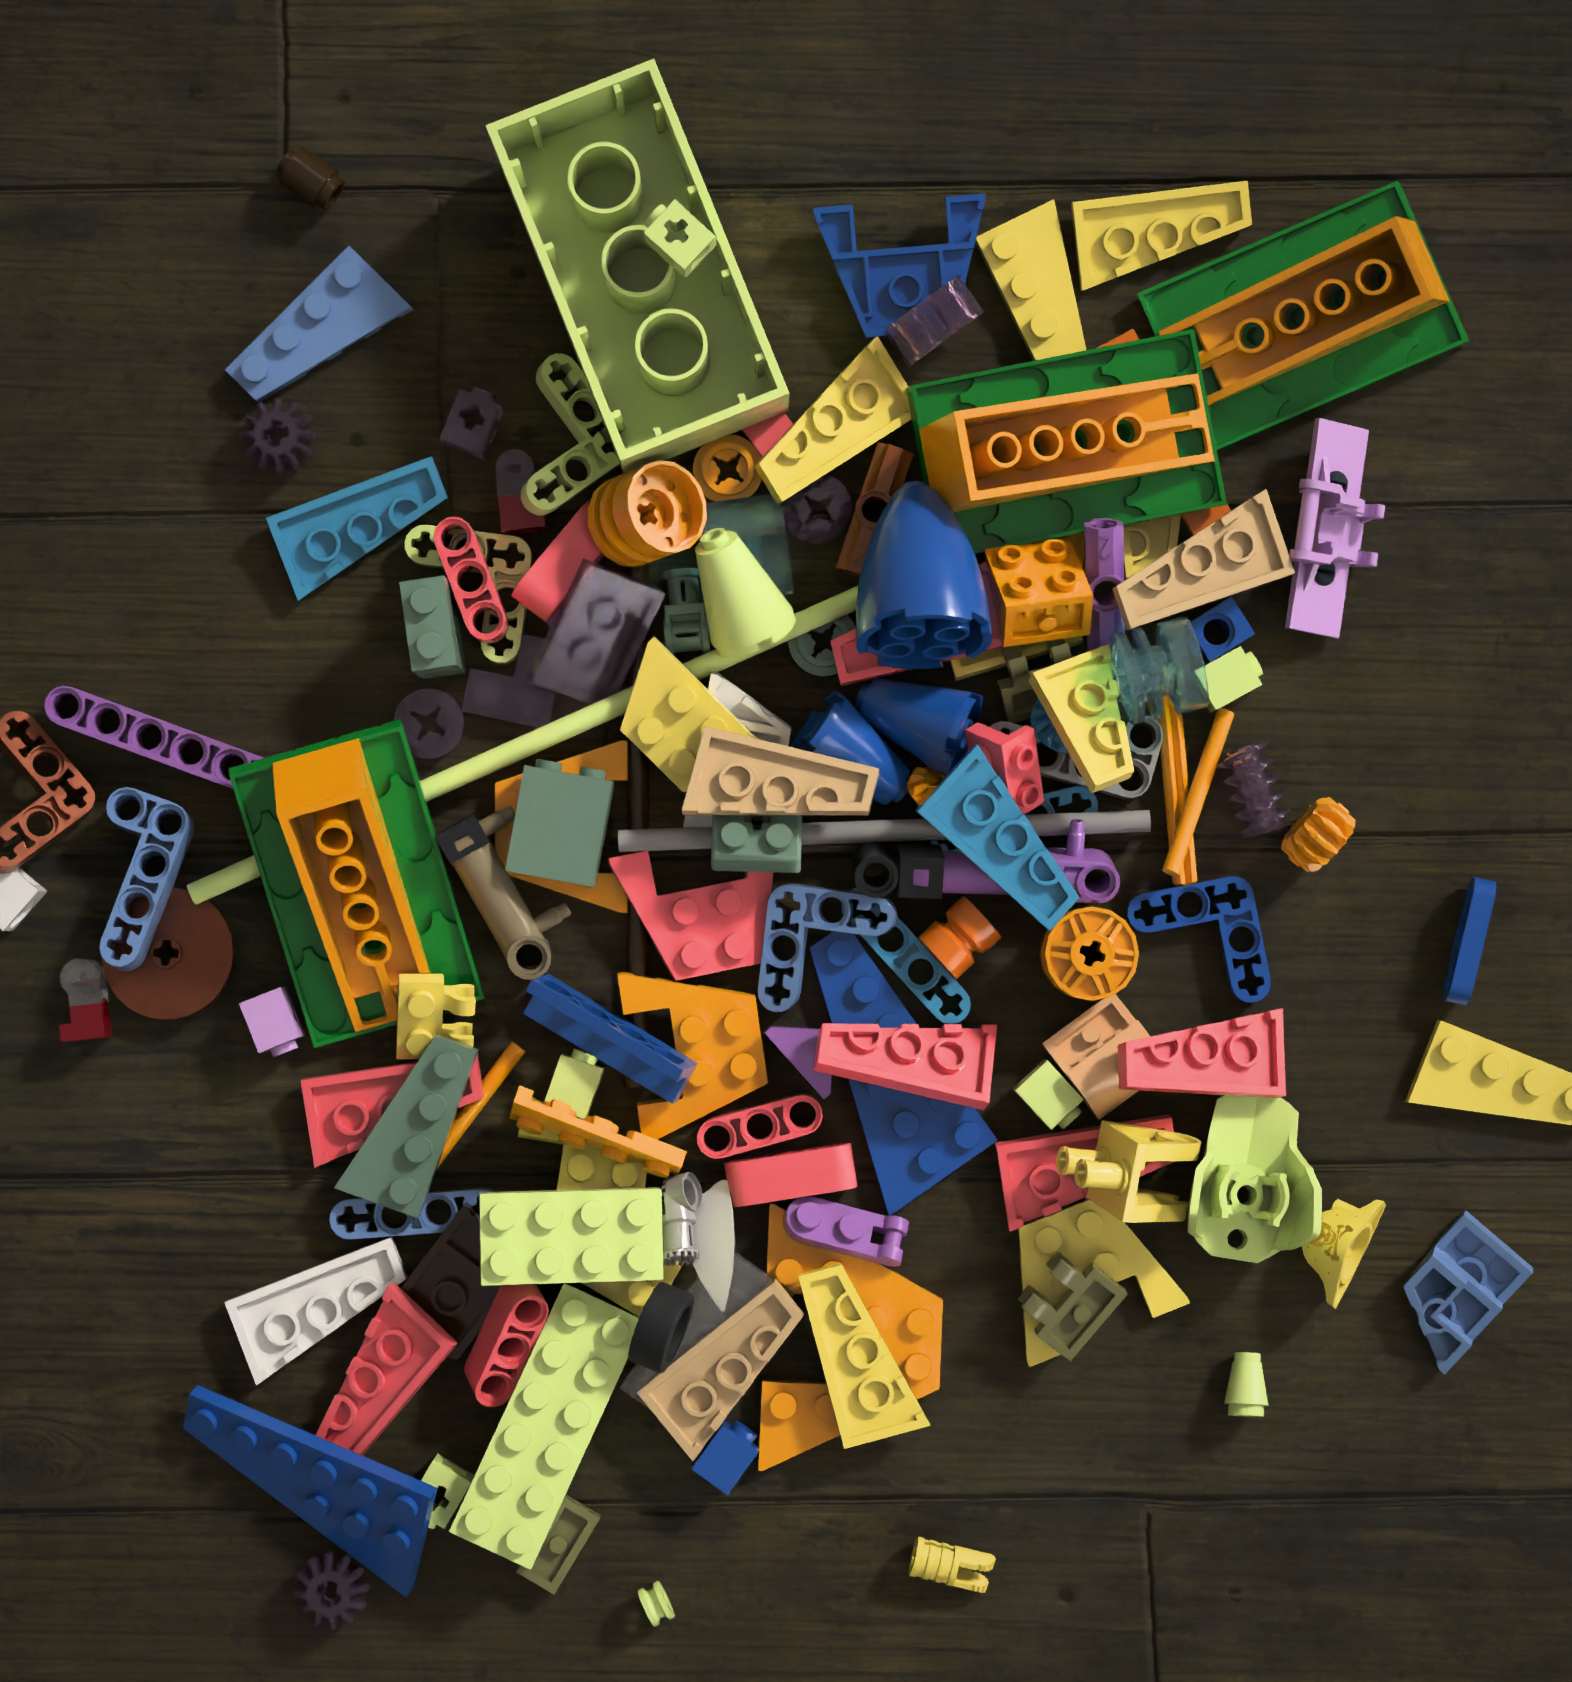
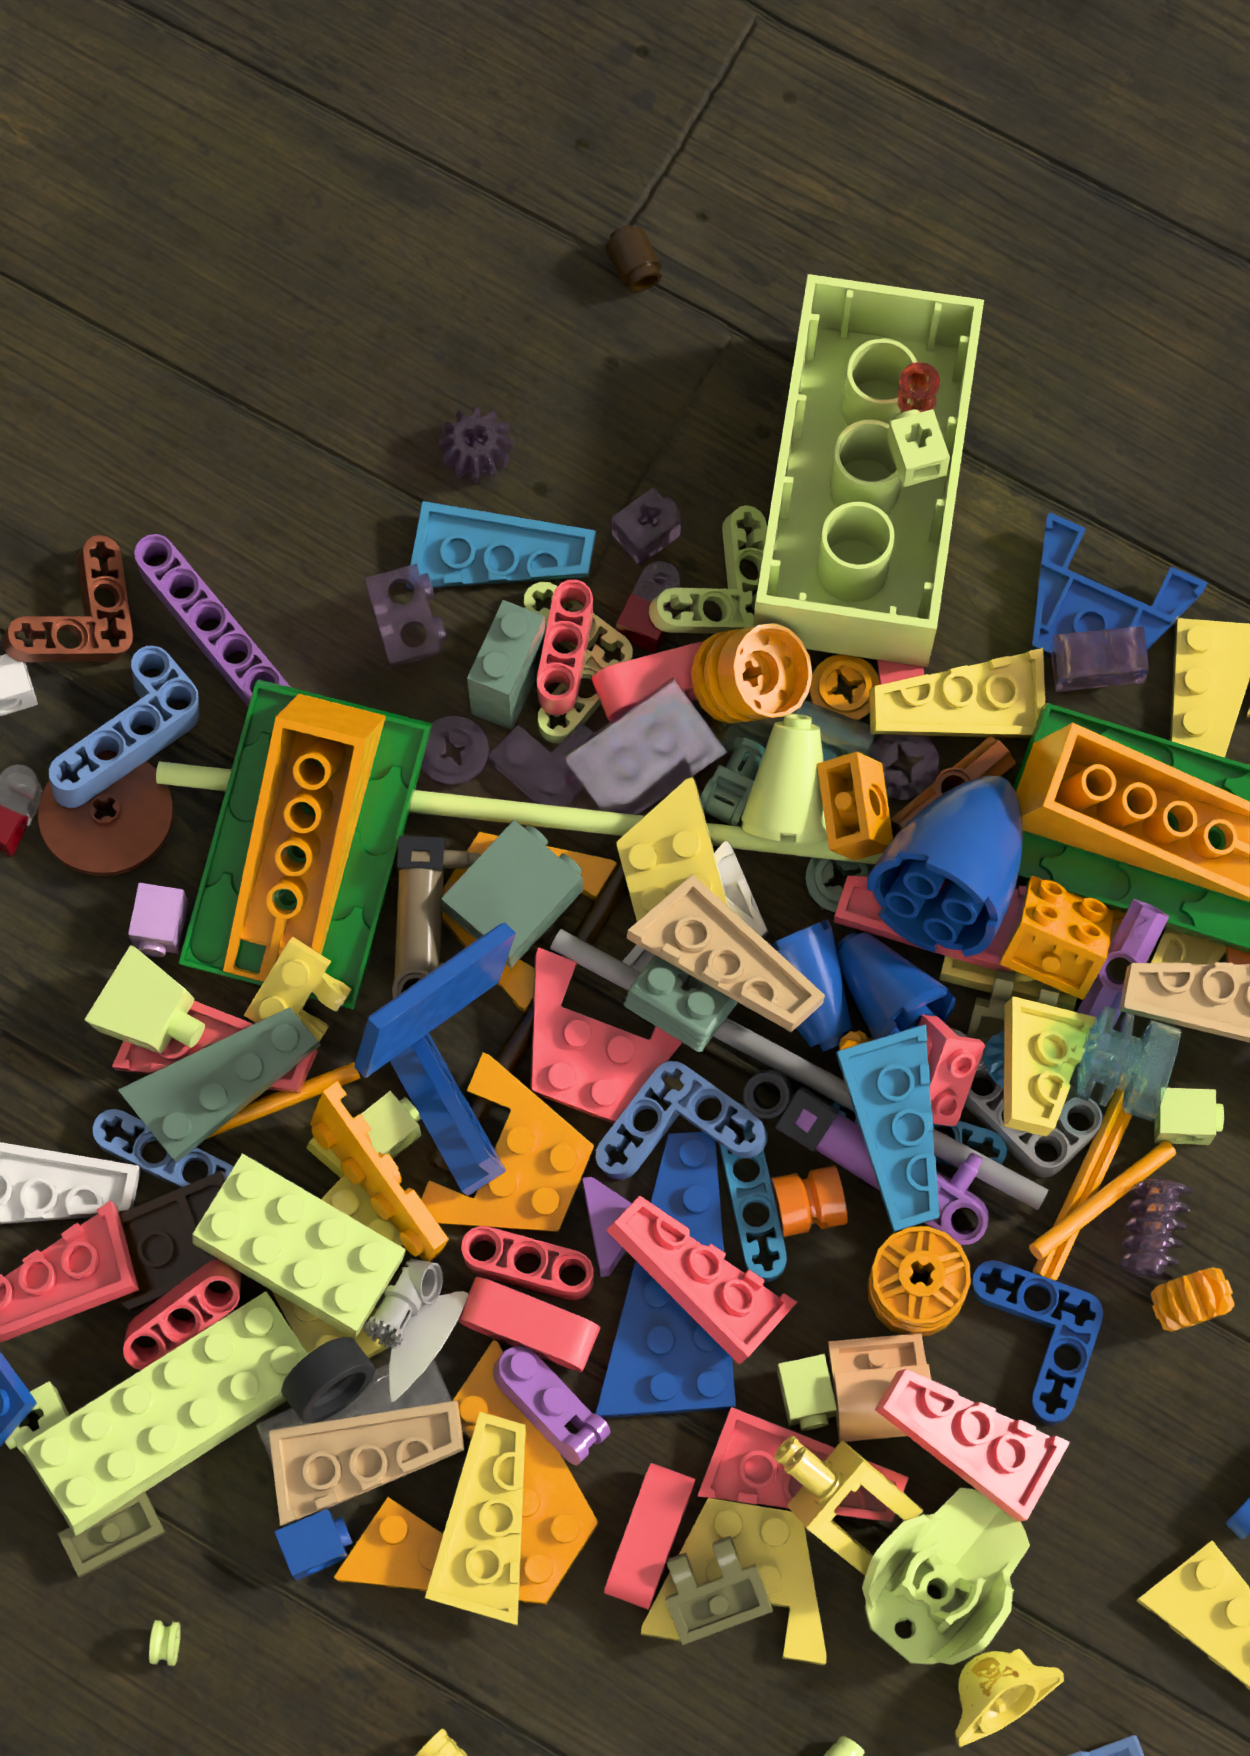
camera: 35 degrees right, 15 degrees down
medium blue wing [225,246,413,403] -> none
blue brick [1181,596,1255,665] -> none
none -> yellowish green torso [84,945,205,1054]
none -> blue tile [355,922,516,1078]
none -> clear purple brick [365,564,447,668]
none -> coral beam [604,1463,696,1610]
none -> light orange brick [817,752,893,861]
none -> clear red bush [897,362,940,413]

